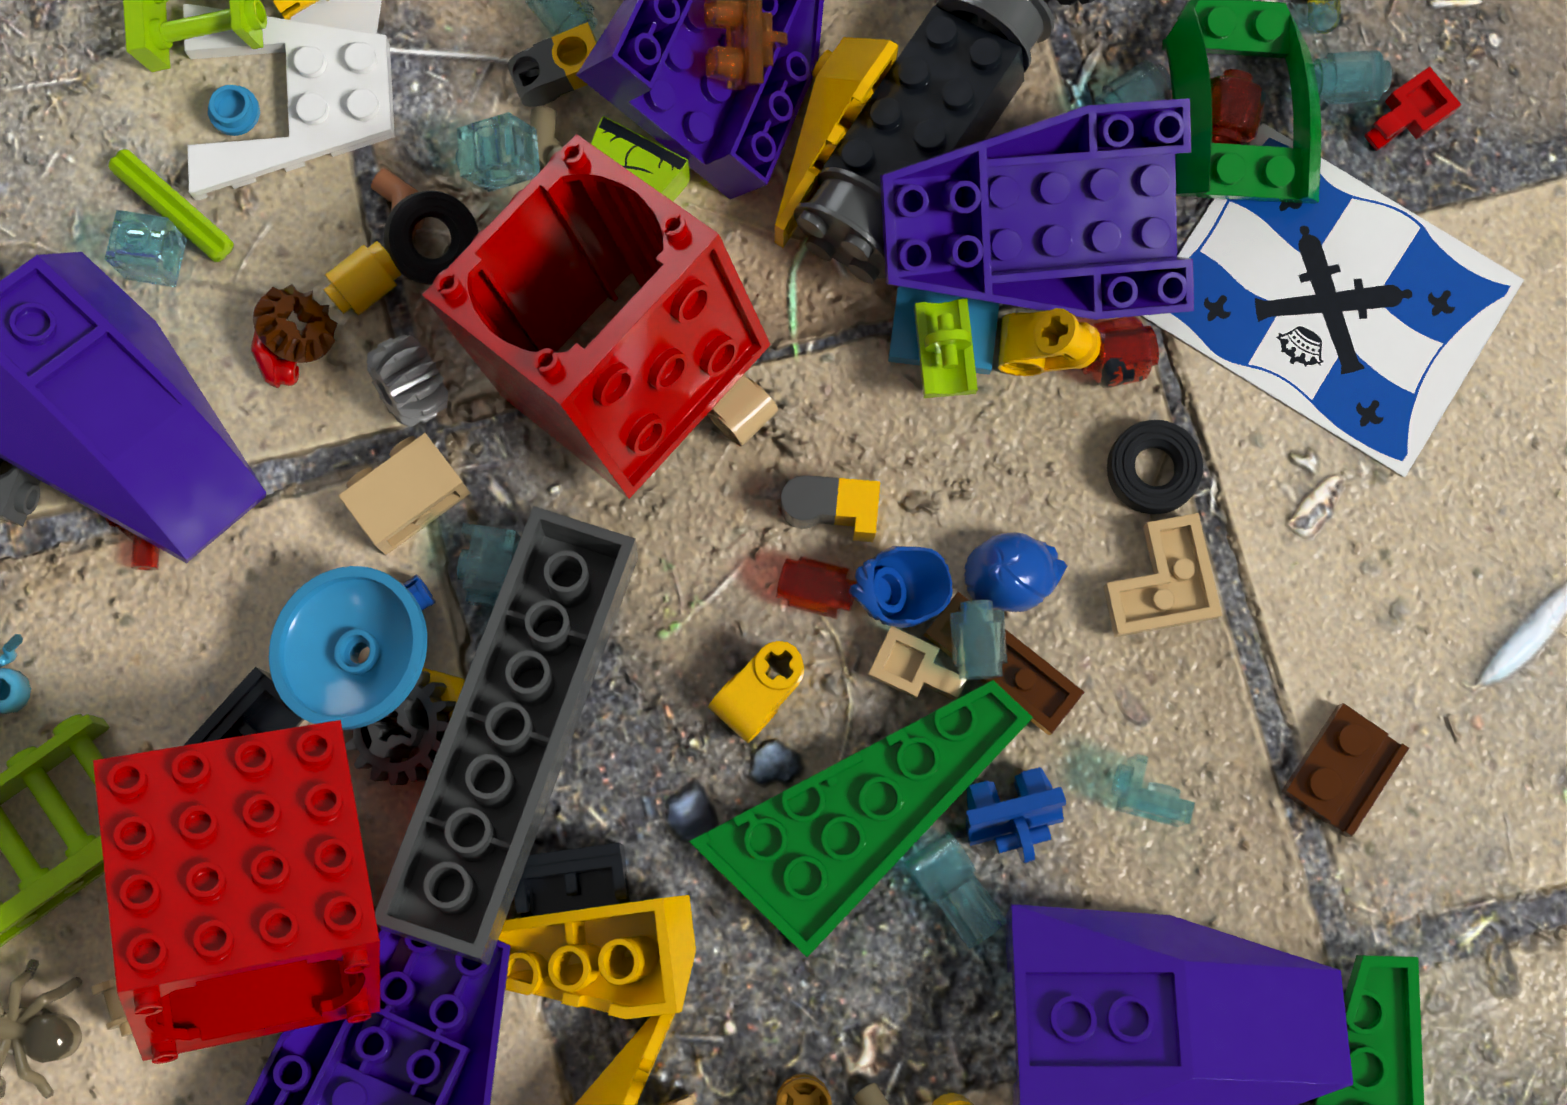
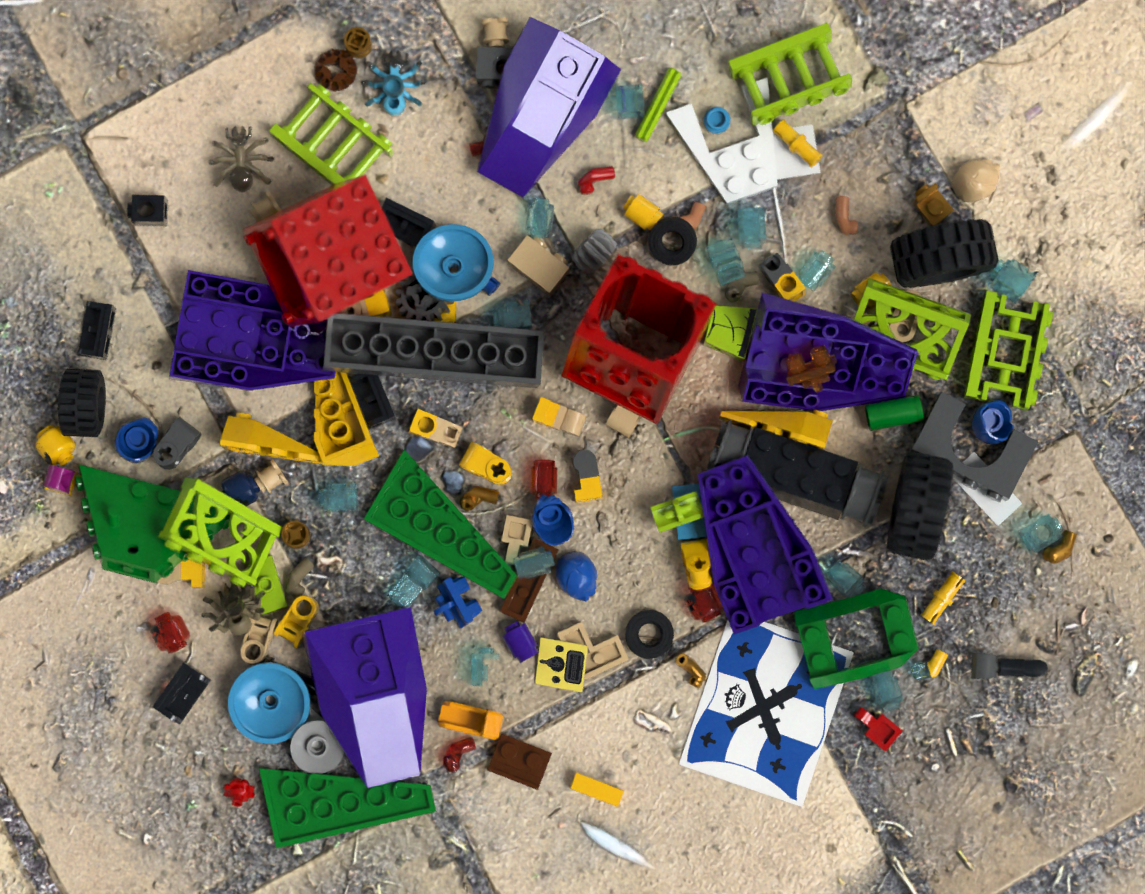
camera: 85 degrees right, 5 degrees up
reddish brown gear [253,284,338,363] -> none
clear red head [1210,69,1266,145] -> none
none -> clear light blue brick [319,483,358,512]
none -> yellow leg [339,289,392,317]
none -> leg [408,409,463,448]
none -> light orange animal [438,700,504,740]
none -> clear red arm [443,737,476,772]
none -> pearl gold arm [460,486,500,511]
none -> dark purple brick [502,621,539,663]
none -> clear light blue brick [525,198,554,238]
none -> leg [532,397,587,437]
none -> light yellow sticker [535,637,588,692]
none -> yellow piece [570,772,624,807]
none -> pearl gold arm [676,653,706,688]
none -> clear light blue brick [736,207,766,249]

